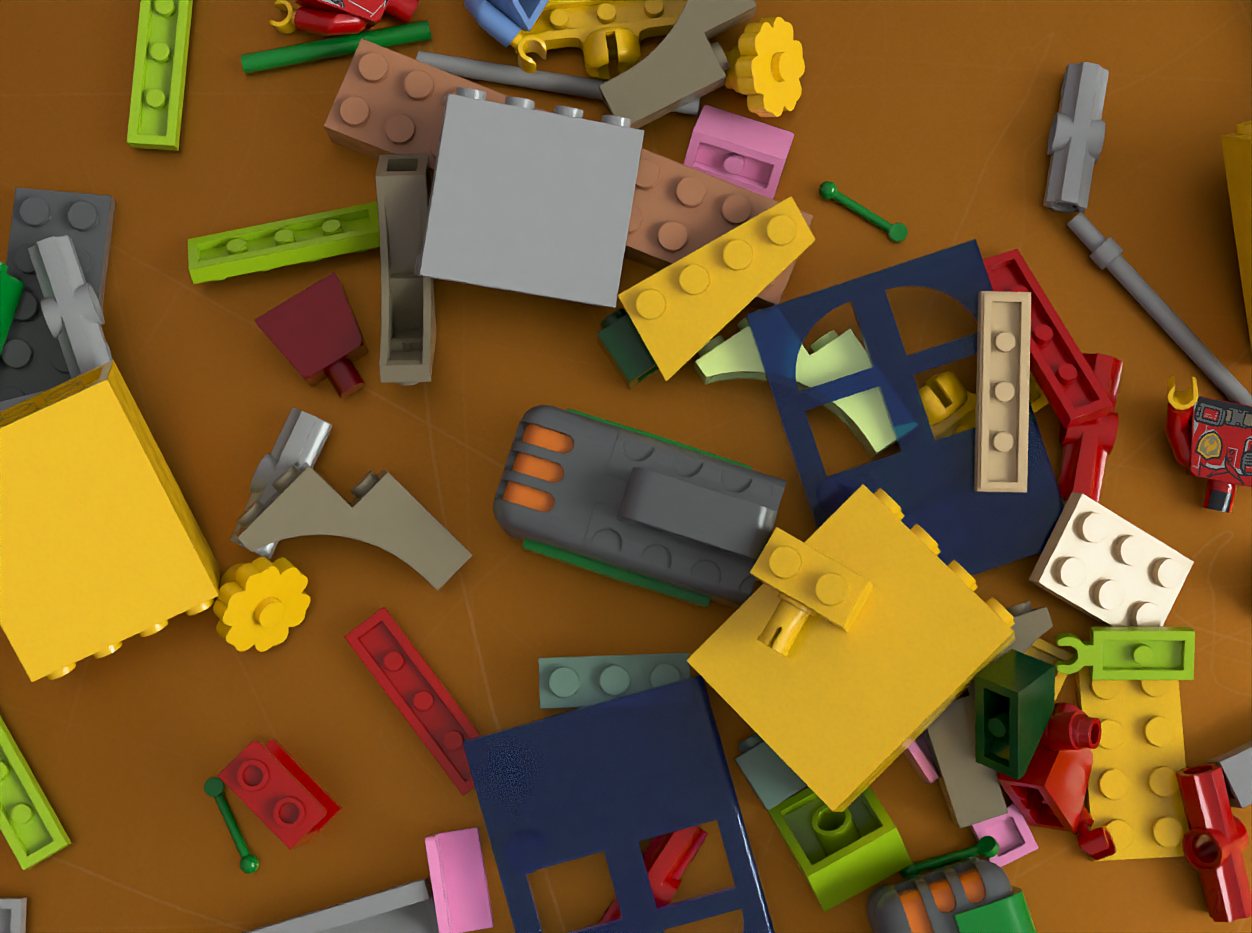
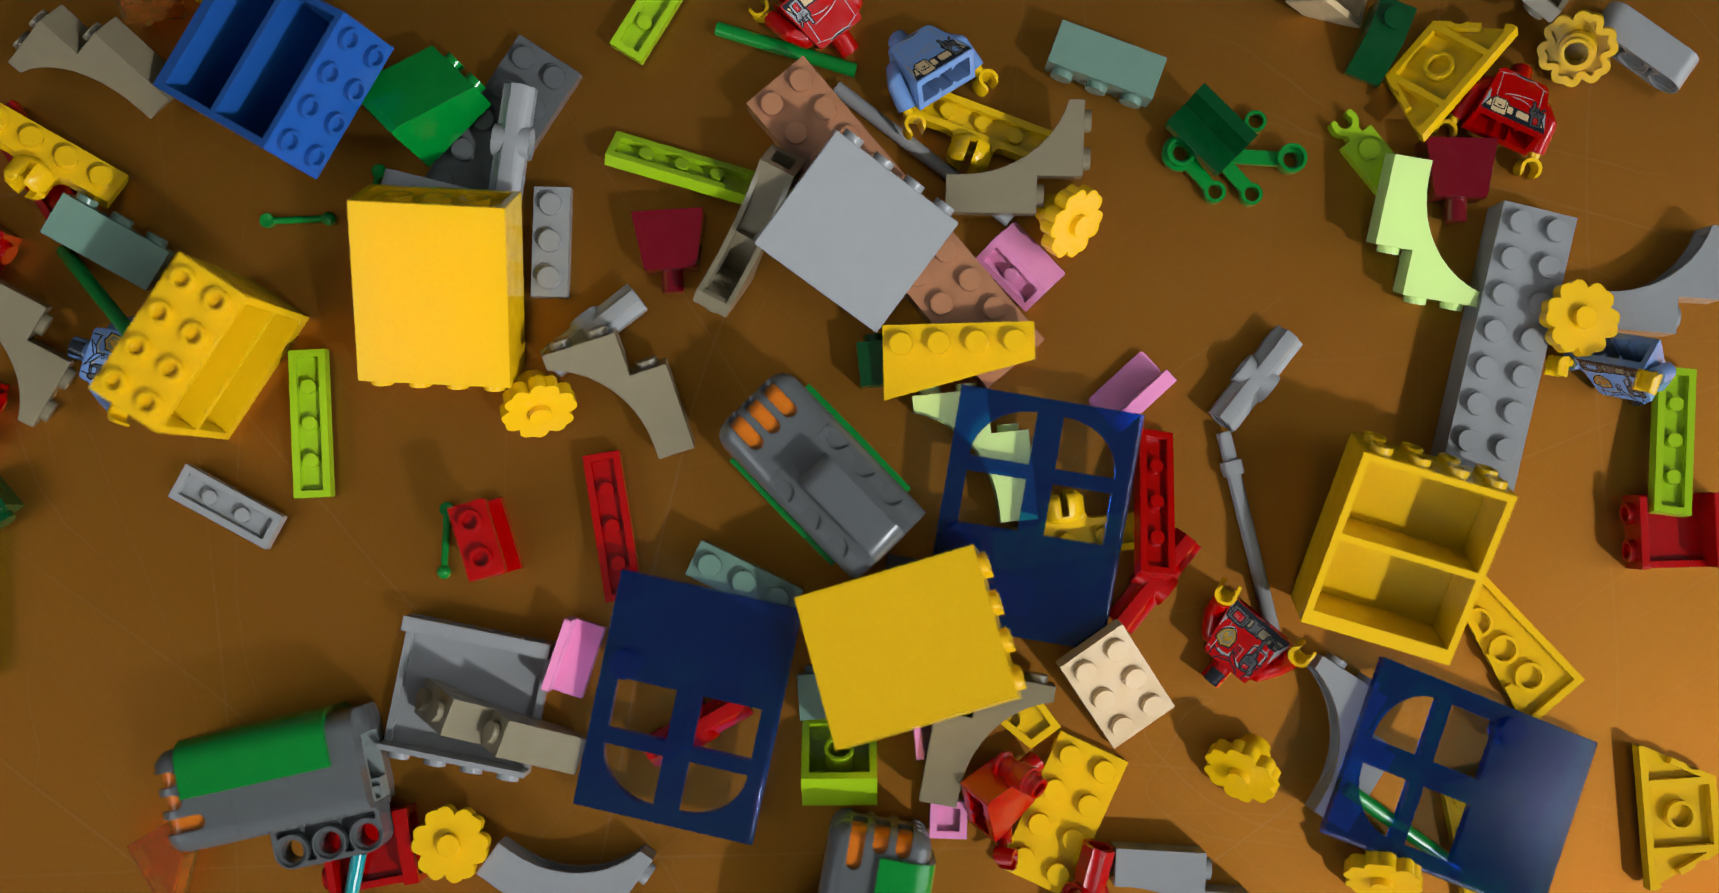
camera: 30 degrees right, 5 degrees up
yellow brick [750,527,874,657] -> none
green hinge [819,181,908,243] -> none
green hinge [900,836,999,878] -> none
tan tile [974,291,1031,492] -> none
dark green slope [975,649,1055,780] -> none
lime plate [1054,627,1195,680] -> none
none -> light grey plate [531,186,573,299]
none -> bright pink panel [1088,352,1177,432]

